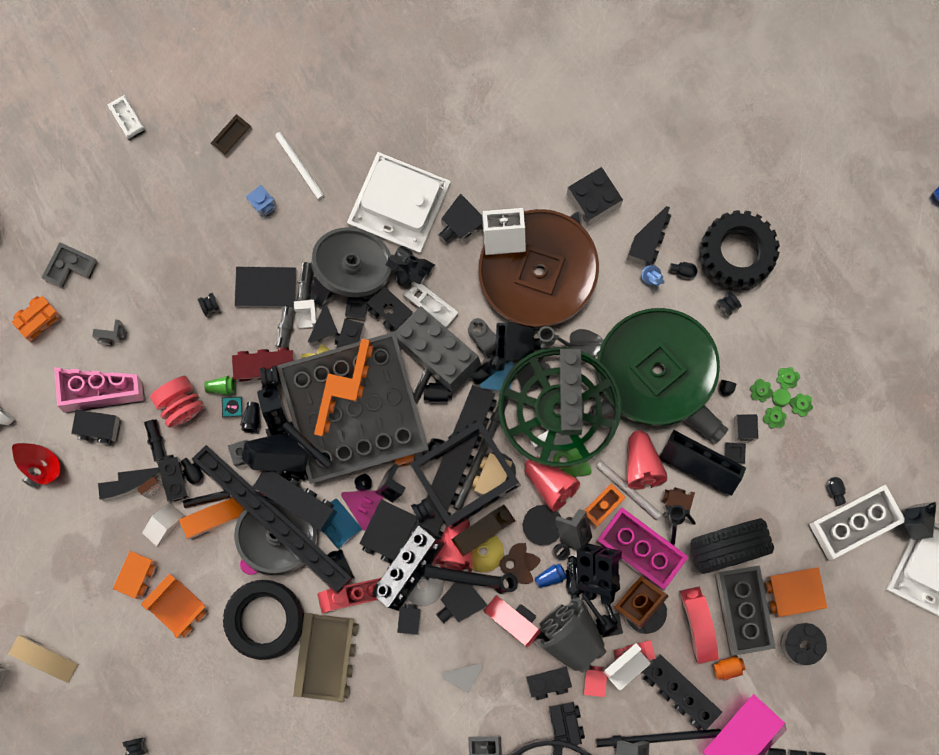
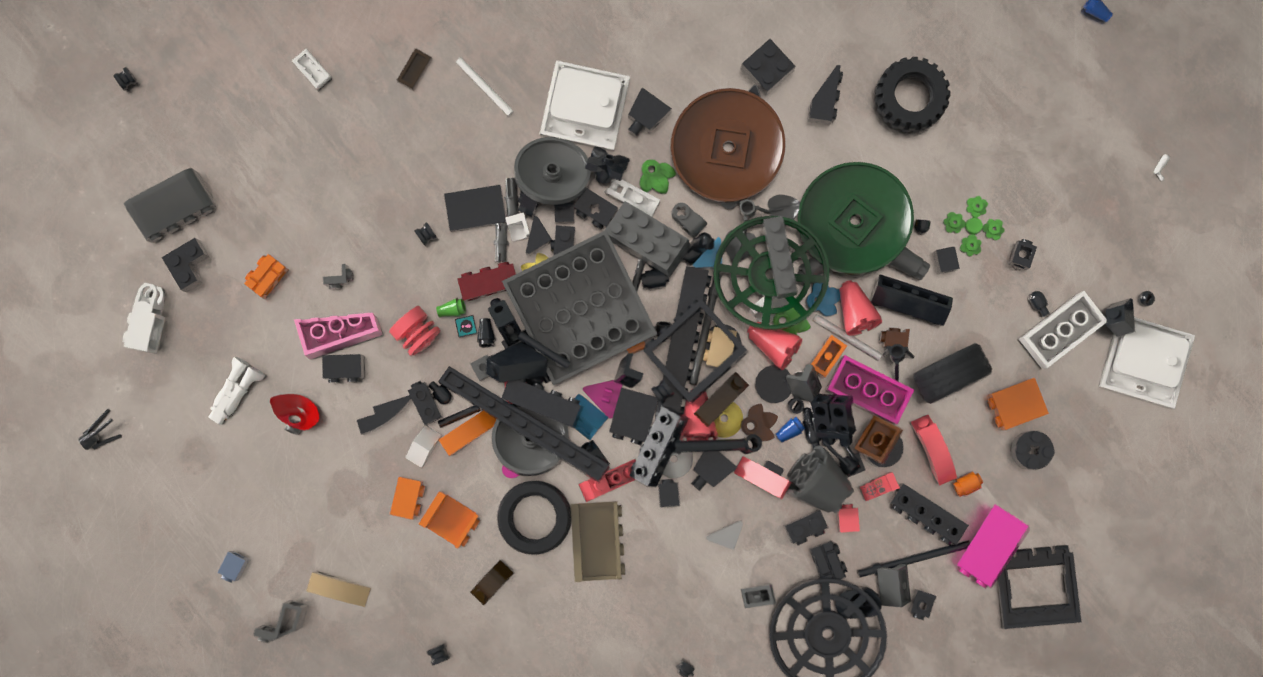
camera: 10 degrees left, 5 degrees up
dark grey plate [41,242,97,287] -> none
reddish brown tile [137,477,164,499] -> none
black pin [144,419,166,462] -> none
medium blue bracket [246,185,277,216] -> none
black wheel [260,365,280,388] -> none
orange bracket [314,339,374,437] -> none
black hinge [354,474,372,491] -> none
white slope [482,208,526,255] -> none
black torso [495,322,541,361] -> none
white panel [603,643,650,690] -> none
medium blue piece [641,265,664,286] -> none
black cylinder [669,262,698,279] -> none
black wheel [716,291,742,317] -> none
dark grey brick [716,565,776,656] -> none
black tile [724,442,746,465] -> none
none -> dark brown brick [470,560,514,605]
none -> bright green plate [640,159,676,194]
none -> dark azure plate [807,283,841,316]
none -> black brick [1008,239,1037,270]

